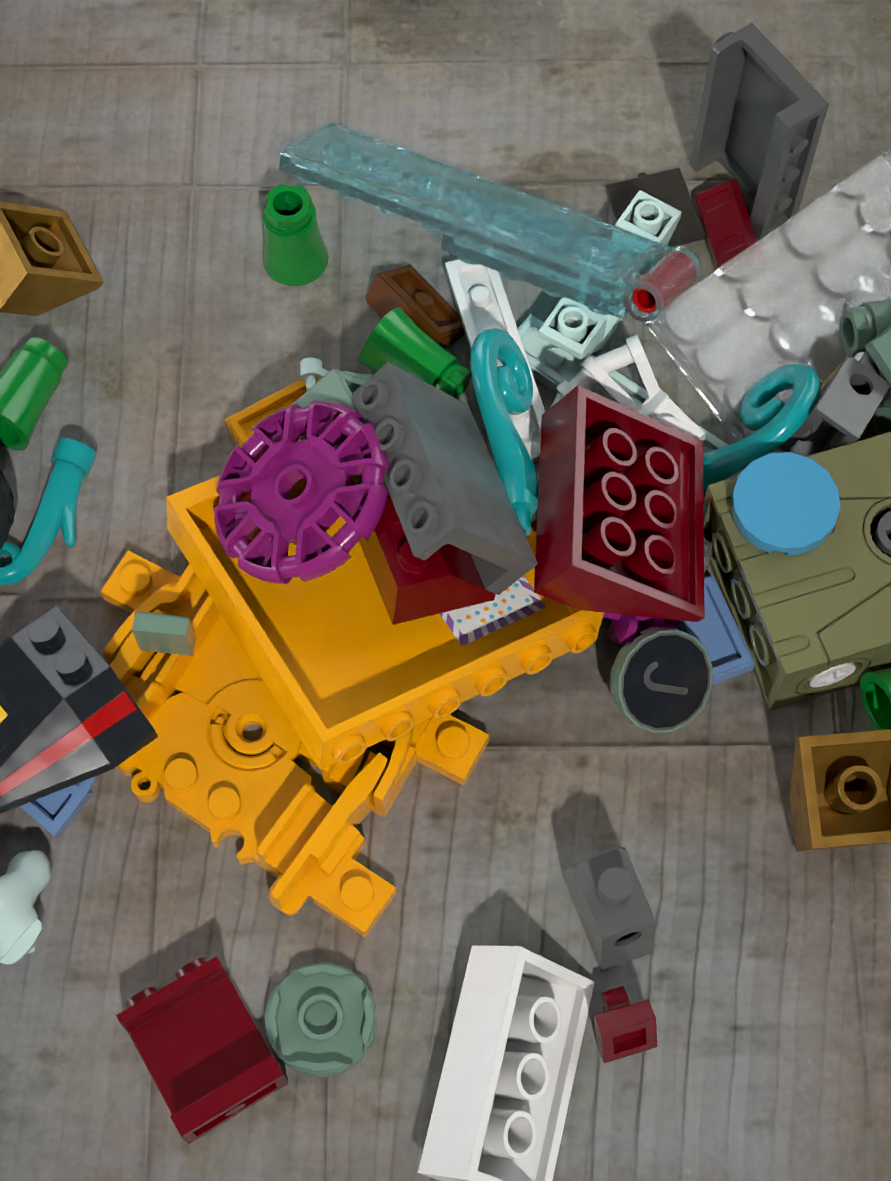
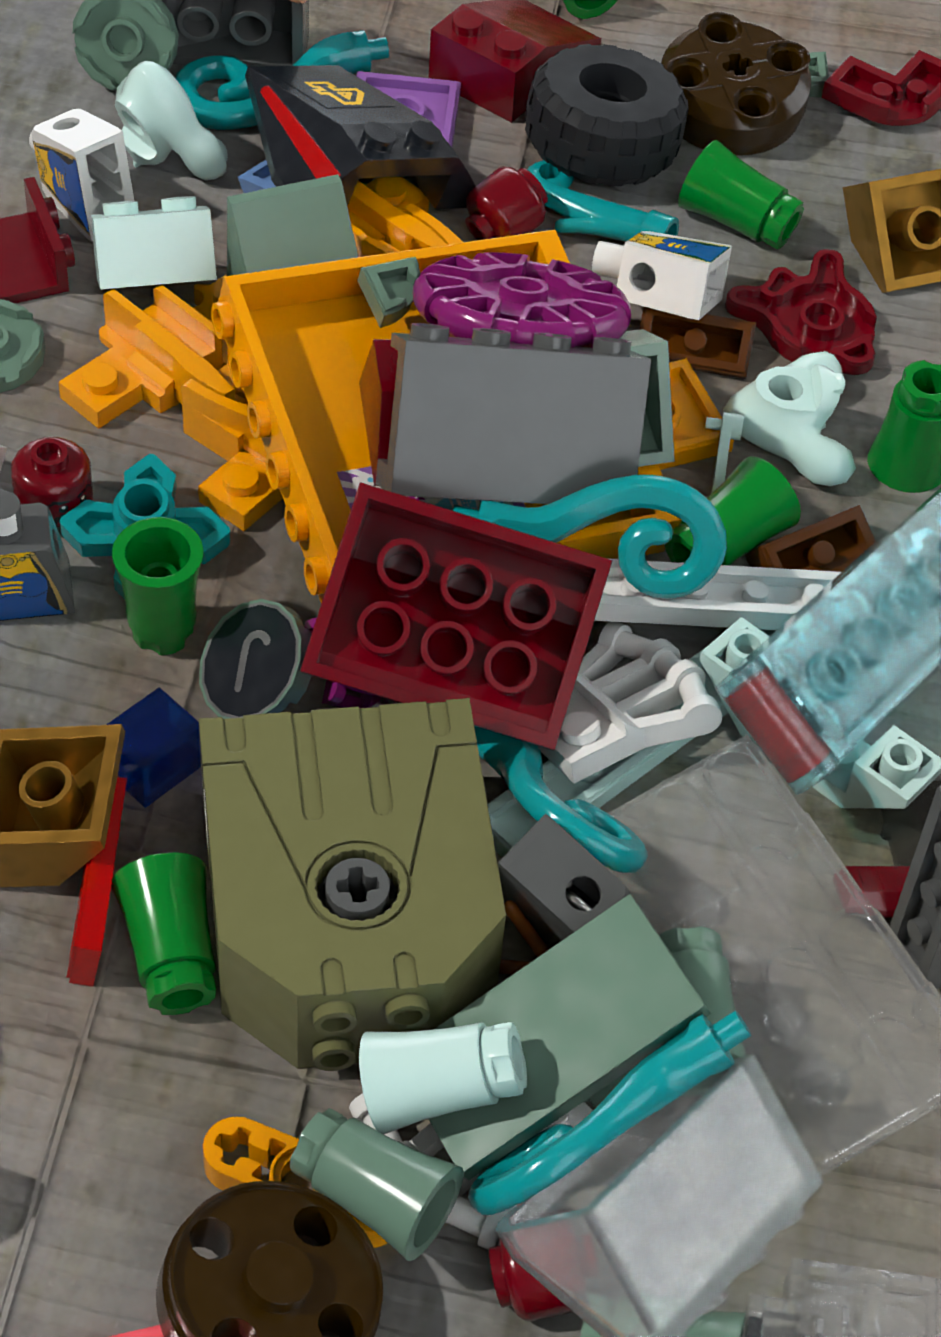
camera: 95 degrees right, 15 degrees down
sand green tile [132,611,196,656] -> none
dark azure tile [731,452,841,556] -> none
none -> dark red head [11,437,93,527]
none -> white torso [29,109,134,242]
none -> teal plant [60,454,230,599]
none -> light aqua slope [91,196,217,290]
none -> clear blue brick [106,687,201,808]
none -> green plant [112,517,204,656]
none -> sand green slope [227,174,358,276]
none -> sand green tile [357,257,420,328]
none -> dark red head [465,166,548,240]
none -> white torso [592,231,732,320]
none -> reddish brown slope [639,307,756,379]
none -> light aqua head [723,351,856,486]
none -> dark red tile [725,249,877,375]

